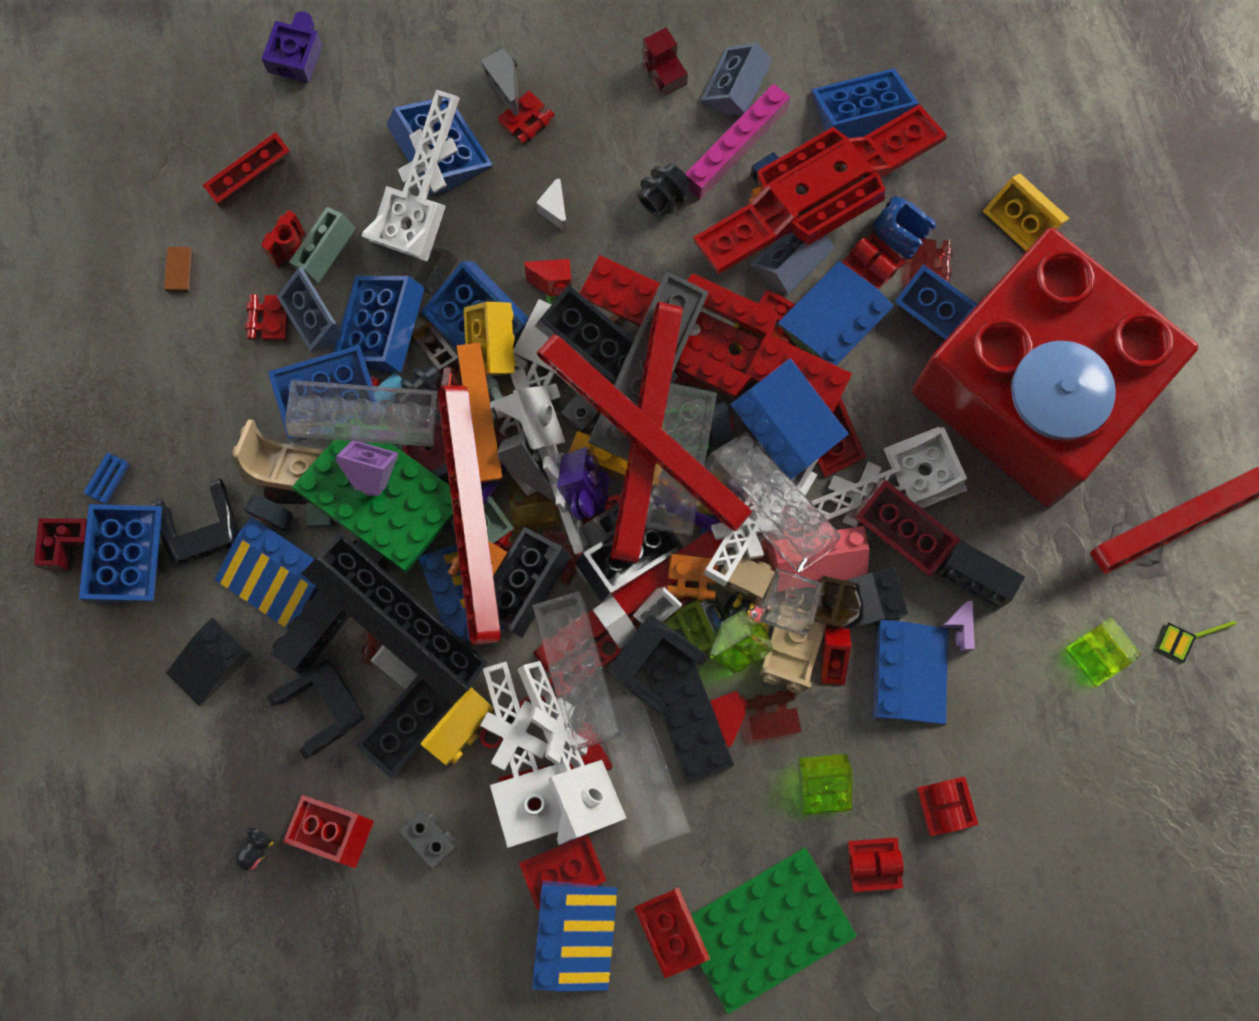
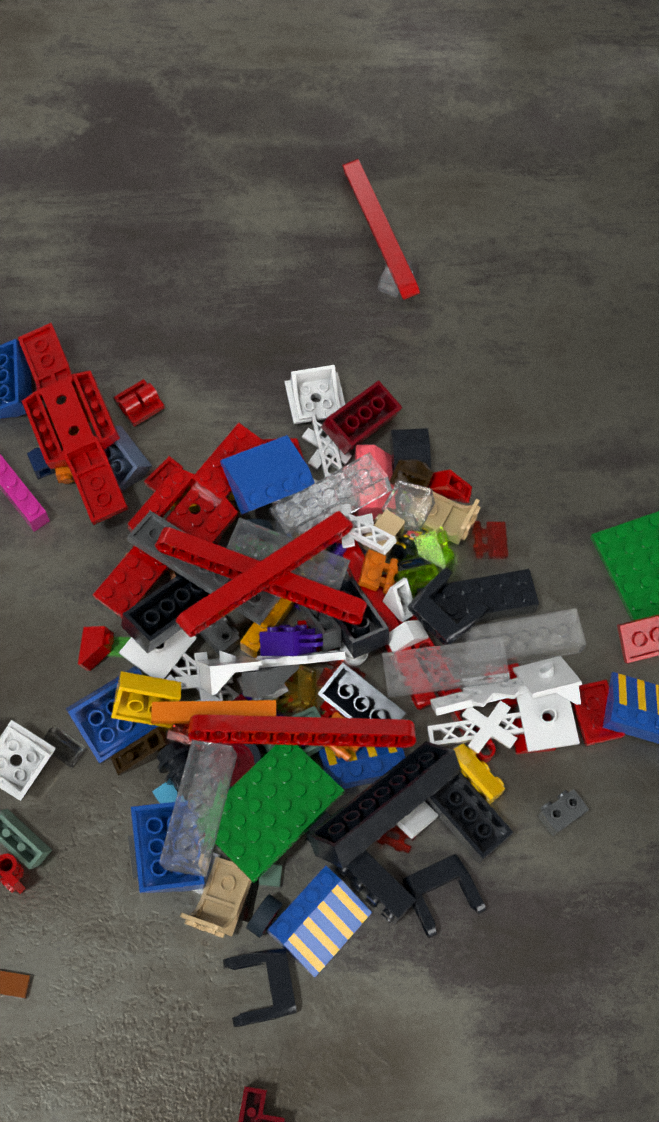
camera: 85 degrees left, 10 degrees down
blue slope [79,504,163,604] -> none
blue tile [83,452,130,504] -> none
black slope [166,618,252,707] -> none
black animal [236,827,274,871] -> none
red plate [245,294,288,341] -> none
sand blue slope [277,267,342,352] -> none
red slope [283,795,374,869] -> none
blue slope [334,276,425,372] -> none
medium lavender slope [336,440,398,496] -> none
white slope [536,179,567,230] -> none
black piece [637,163,690,216] -> none
red slope [710,691,748,748] -> none
blue slope [777,261,894,366] -> none
clear neon green slope [798,754,853,815] -> none
red plate [847,837,904,892] -> none
blue piece [871,196,936,259] -> none
blue slope [873,620,948,725] -> none
blue brick [895,264,978,340] -> none
clear red plate [909,238,953,283] -> none
red piece [911,228,1199,507] -> none
red plate [916,776,979,836] -> none
black brick [937,540,1025,609] -> none
lavender slope [941,601,975,652] -> none
yellow slope [983,174,1069,251] -> none
medium blue dish [1011,341,1116,440] -> none
clear neon green slope [1065,615,1141,687] -> none
piece [1155,621,1236,663] -> none

